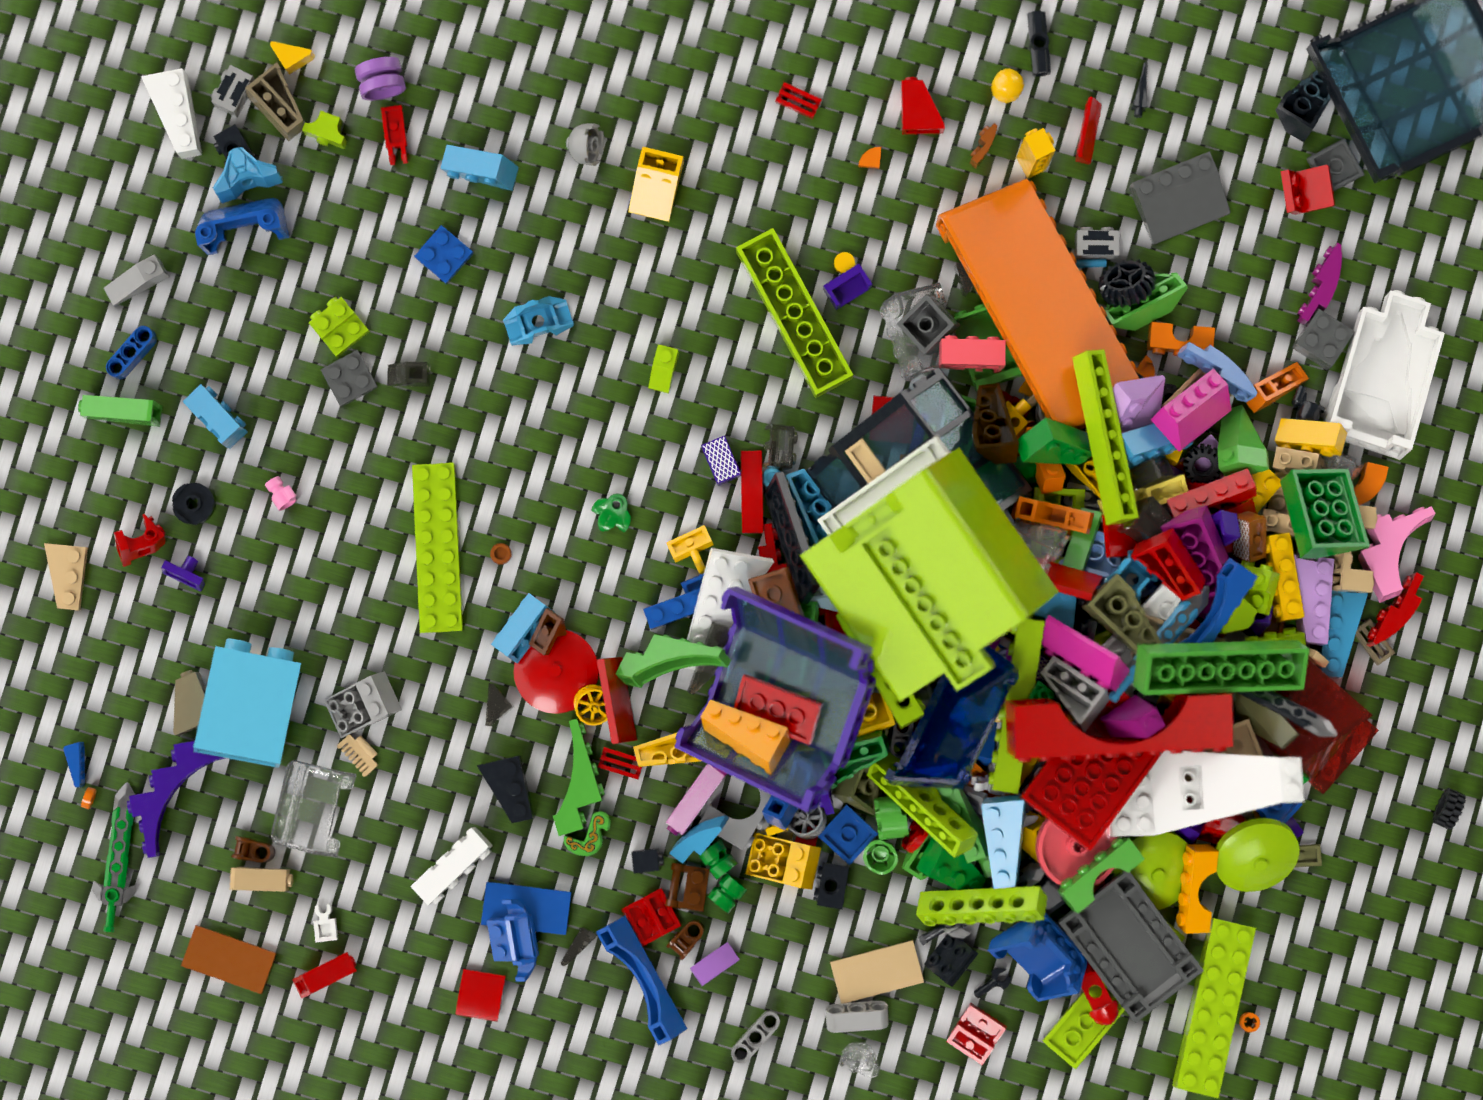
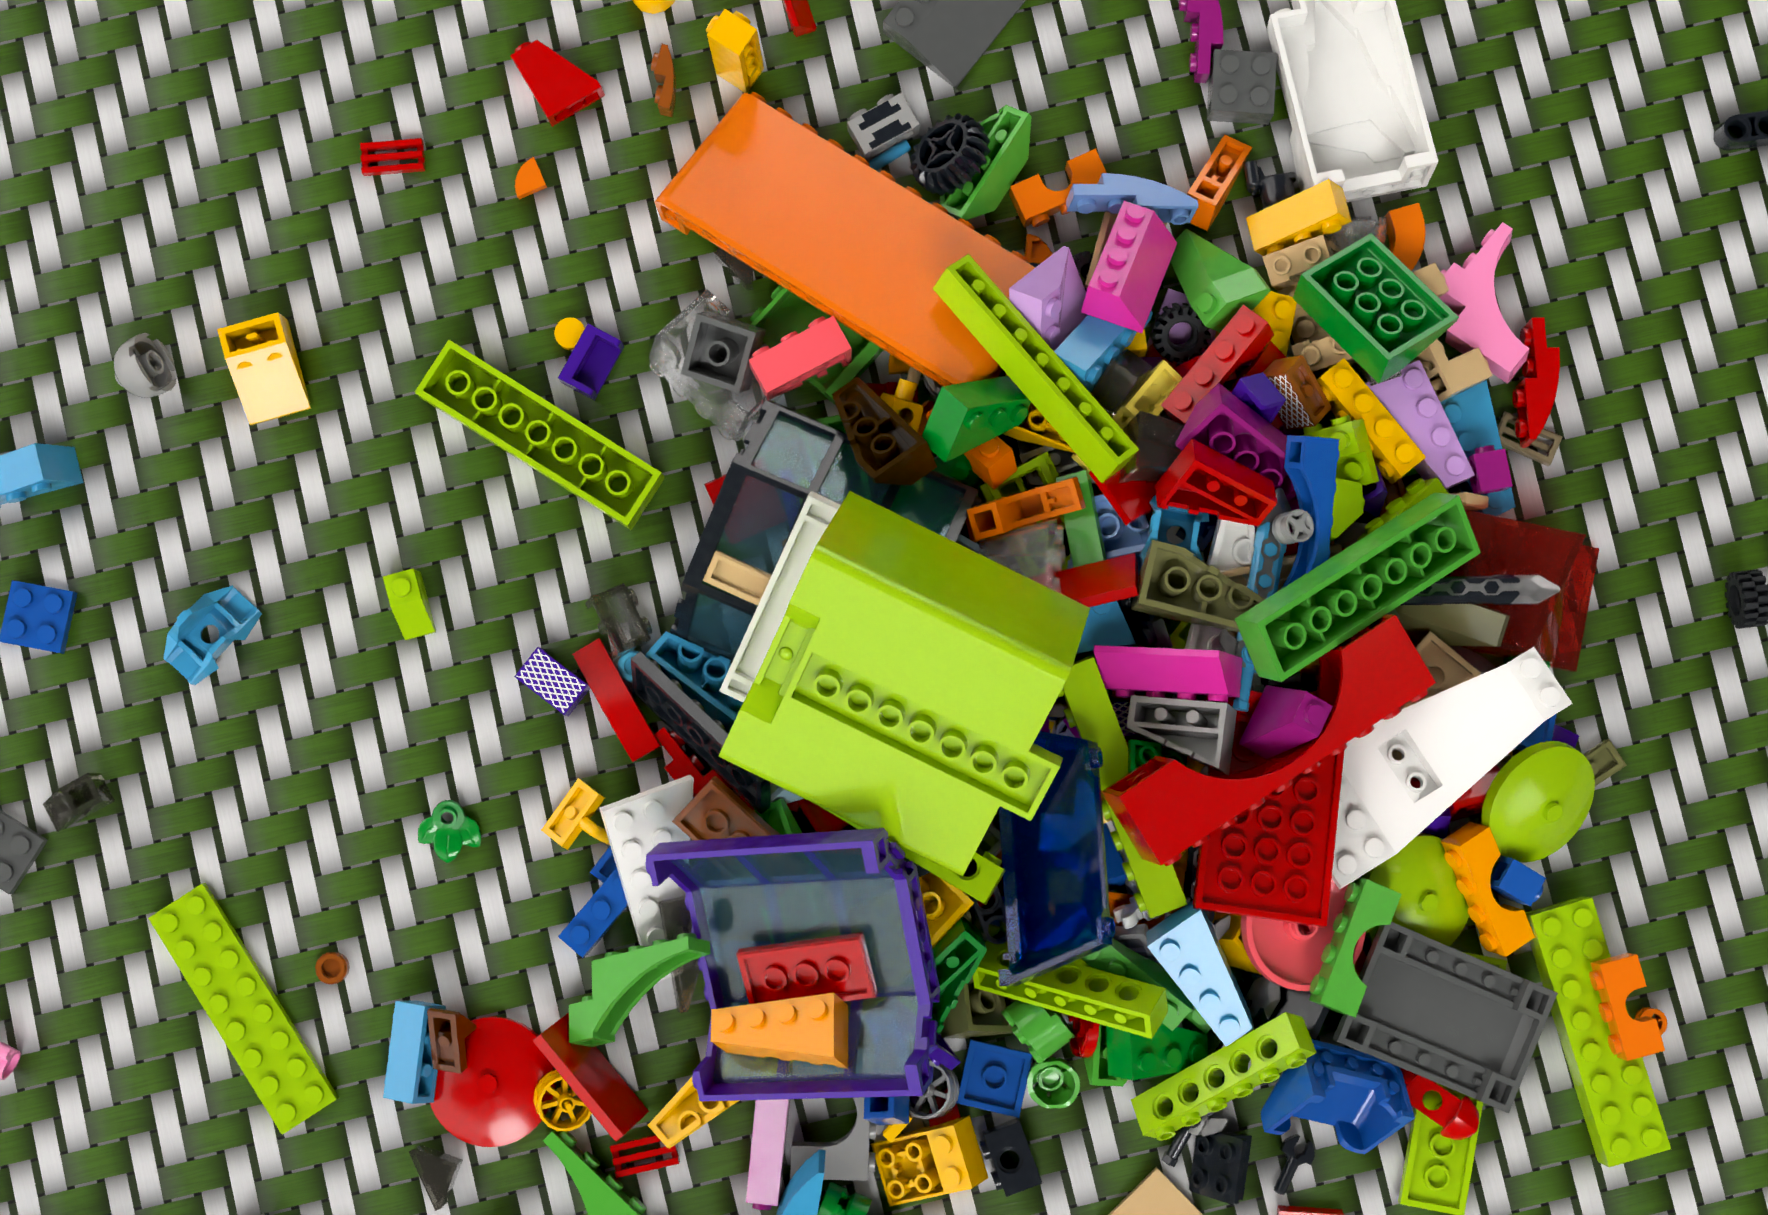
camera: 30 degrees left, 0 degrees up
none -> light grey wheel [1272,509,1314,545]
none -> magenta brick [1467,445,1513,495]
none -> blue slope [1490,856,1546,906]
none -> orange arch [1589,953,1665,1061]

